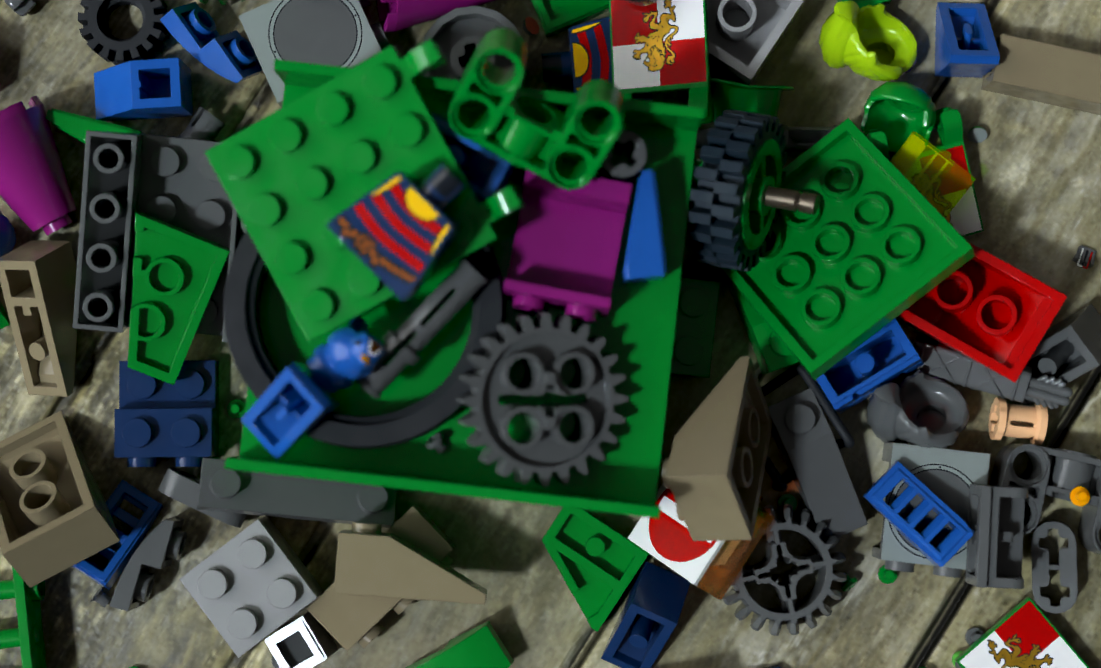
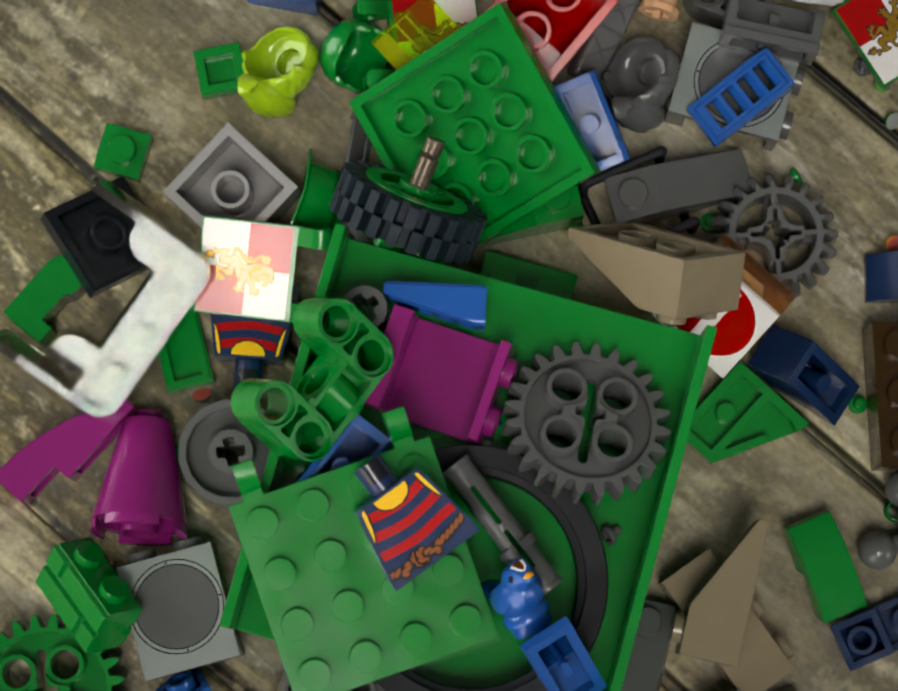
camera: 80 degrees left, 5 degrees down
green piece [878,565,897,584] -> none

